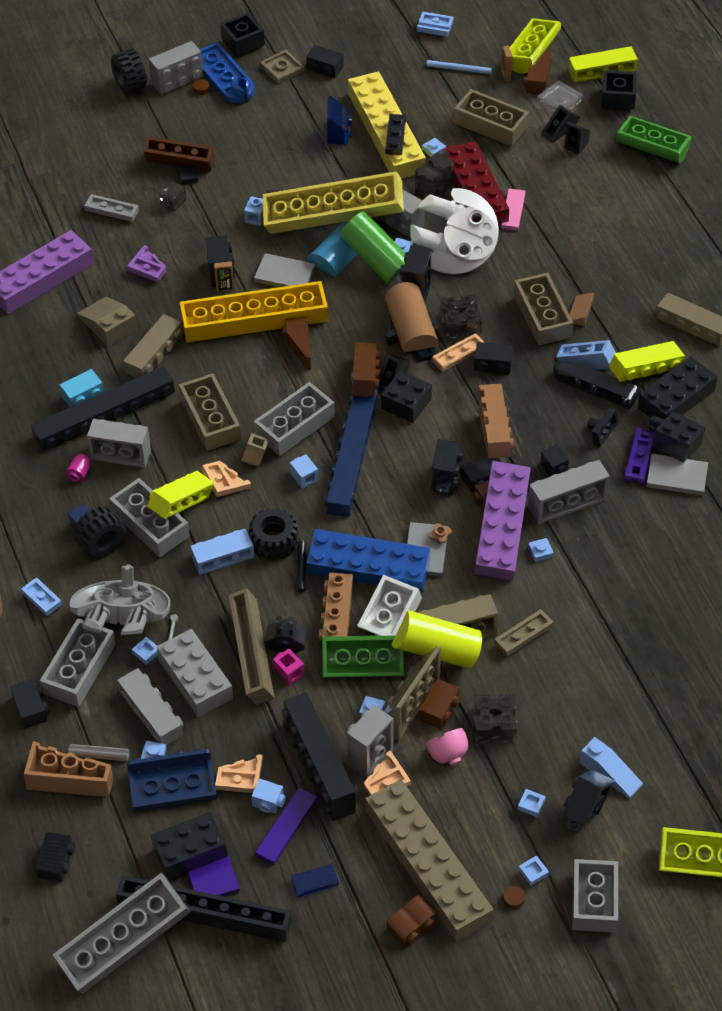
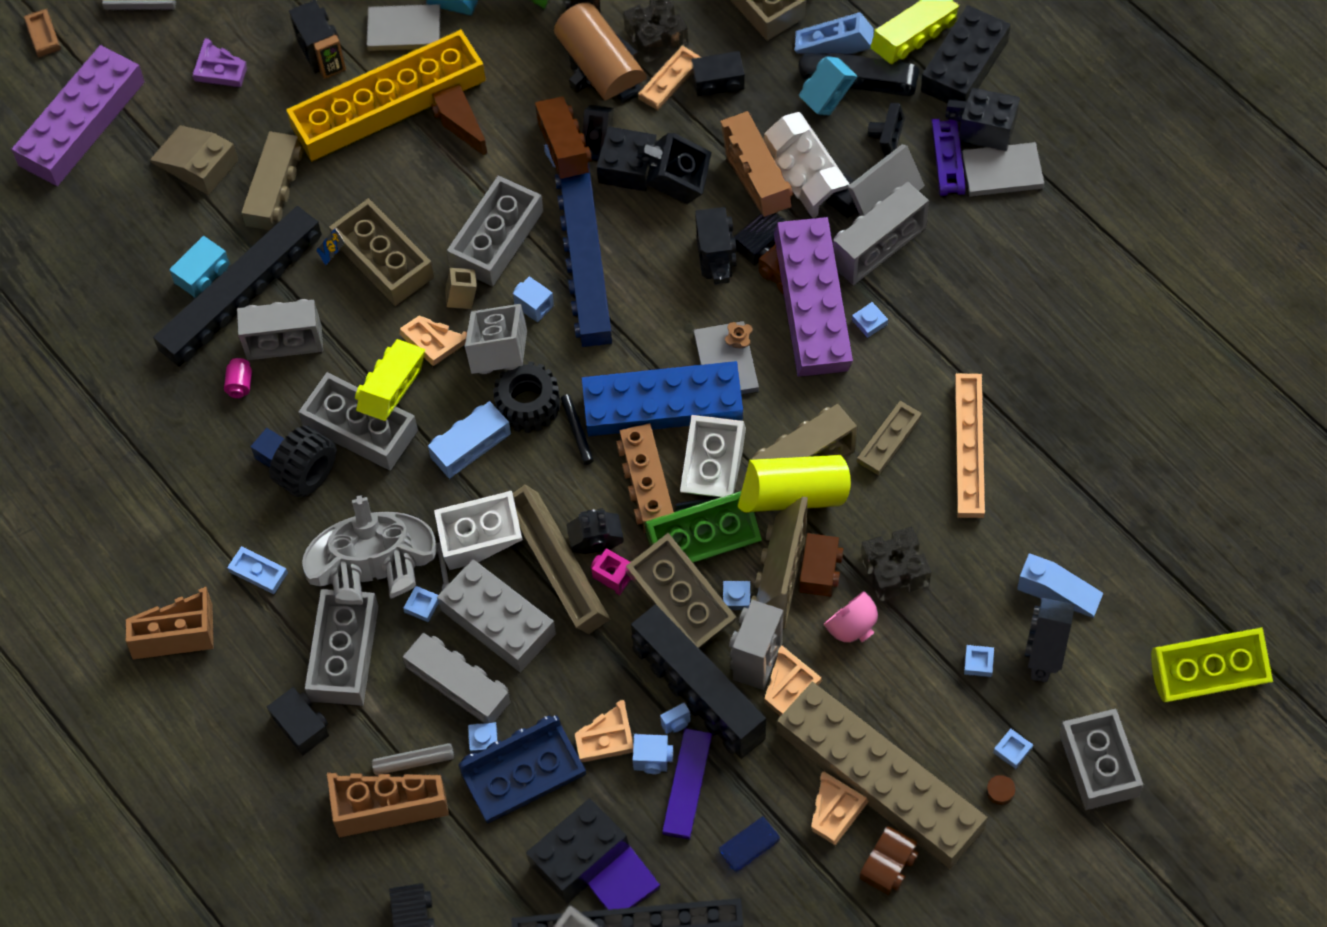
camera: 15 degrees left, 10 degrees up
none -> medium nougat tile [24,9,61,57]
none -> sticker [317,228,345,265]
none -> white slope [434,491,522,570]
none -> light grey brick [465,304,527,374]
none -> dark tan brick [625,533,736,649]
none -> black hinge [636,133,712,204]
none -> light blue plate [660,703,690,734]
none -> white piece [764,112,850,218]
none -> medium azure brick [798,57,857,115]
none -> light nougat wing [811,771,868,845]
none -> light grey tile [848,144,925,216]
none -> light nougat plate [955,373,985,518]

